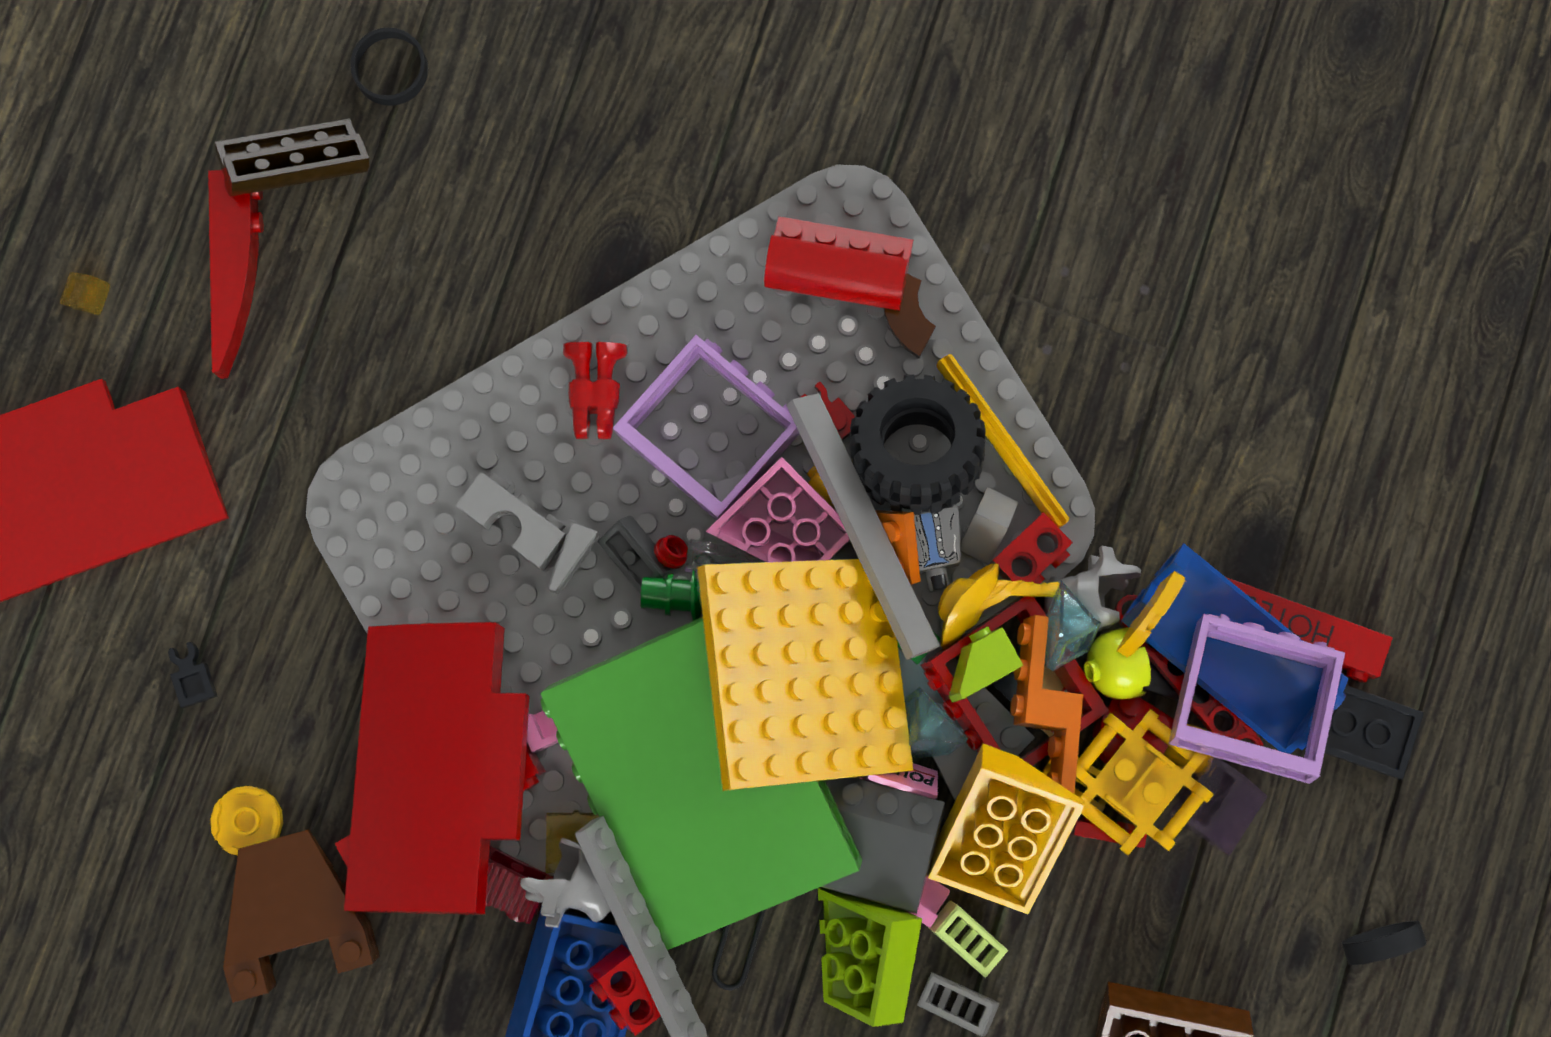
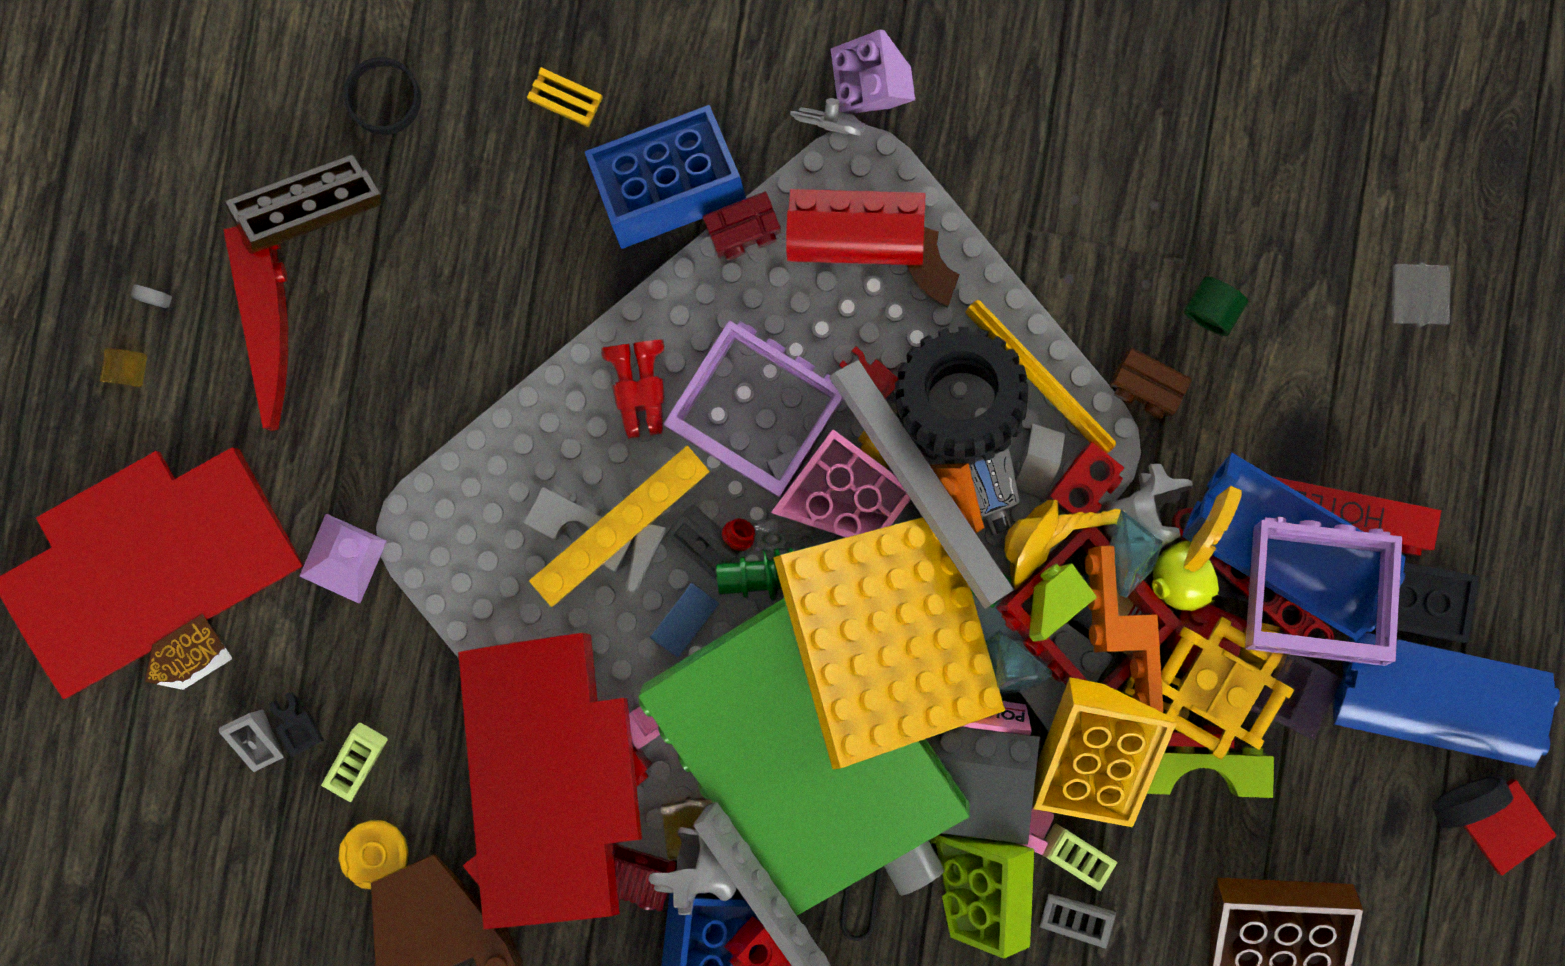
camera: 15 degrees left, 5 degrees up
none -> light grey tile [130,284,172,308]
none -> sticker [145,614,232,690]
none -> light grey slope [219,710,284,772]
none -> lavender slope [300,514,387,603]
none -> yellowish green slope [321,723,388,802]
none -> yellow tile [527,67,603,128]
none -> yellow plate [529,445,710,607]
none -> blue slope [585,105,747,249]
none -> medium blue slope [650,583,719,657]
none -> dark red brick [702,191,781,260]
none -> light grey piece [790,98,865,136]
none -> lavender slope [831,30,915,114]
none -> light grey piece [884,841,945,896]
none -> reddish brown brick [1109,348,1192,419]
none -> lime arch [1147,746,1274,798]
none -> dark green piece [1184,276,1249,337]
none -> blue cylinder [1332,633,1560,768]
none -> clear piece [1392,262,1450,327]
none -> red tile [1463,779,1557,876]

